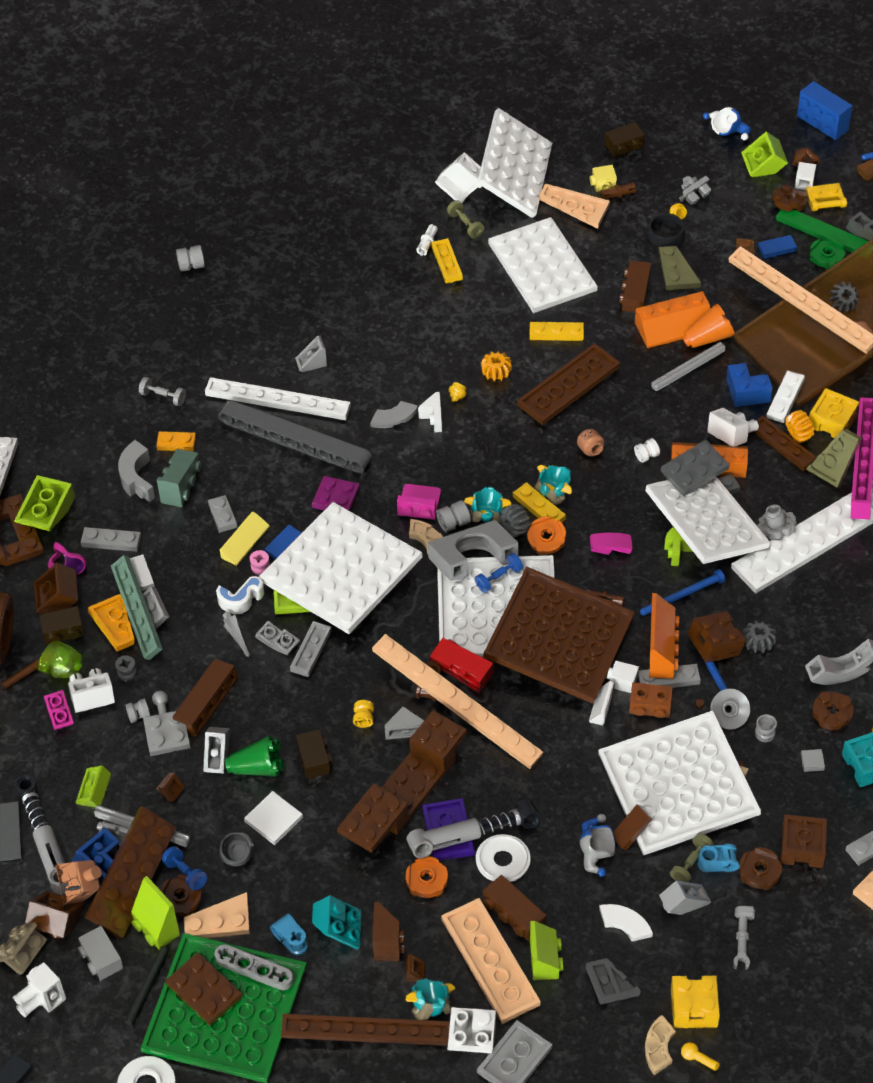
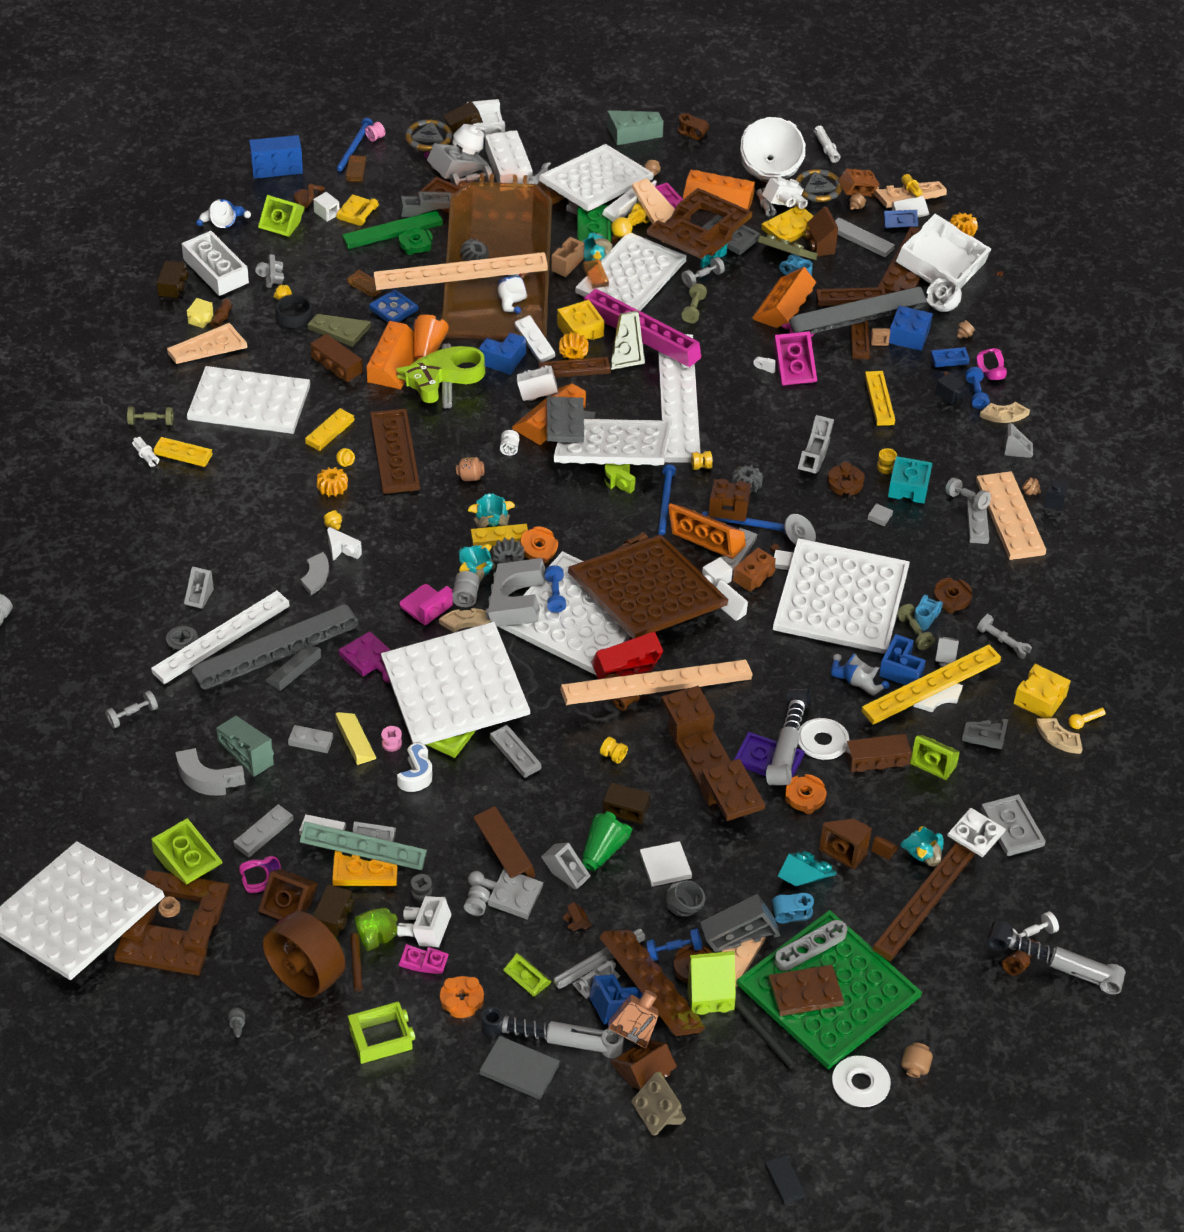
camera: 60 degrees left, 5 degrees down
white brick [13,962,66,1017] -> none
light grey brick [78,926,123,981] -> none
light orange plate [157,432,196,452] -> none
light grey piece [223,612,250,657] -> none
light grey slope [255,621,300,655] -> none
blue tile [264,525,302,560] -> none
light grey slope [385,707,424,740] -> none
white panel [435,152,482,203] -> none
light nougat plate [441,898,541,1024] -> none
white plate [477,108,552,218] -> none
dark pink slope [590,533,632,555] -> none
reddish brown tile [613,804,653,850] -> none
light grey wheel [755,714,777,742] -> none
light grey plant [757,505,797,540] -> none
blue tile [758,235,797,259] -> none
reddish brown plate [771,185,807,211] -> none
reddish brown piece [780,814,827,868] -> none
none -> dark grey gear [166,626,198,651]
none -> white brick [182,231,249,296]
none -> dark grey slope [266,646,321,691]
none -> yellow plate [336,448,355,467]
none -> blue piece [369,289,418,323]
none -> lime animal [396,346,485,403]
none -> orange plate [440,976,484,1018]
none -> white piece [497,274,527,314]
none -> yellow wheel [691,451,712,470]
none -> dark grey wedge [700,894,781,952]
none -> white tile [774,550,794,570]
none -> yellow plate [861,645,1001,725]
none -> blue brick [879,634,926,685]

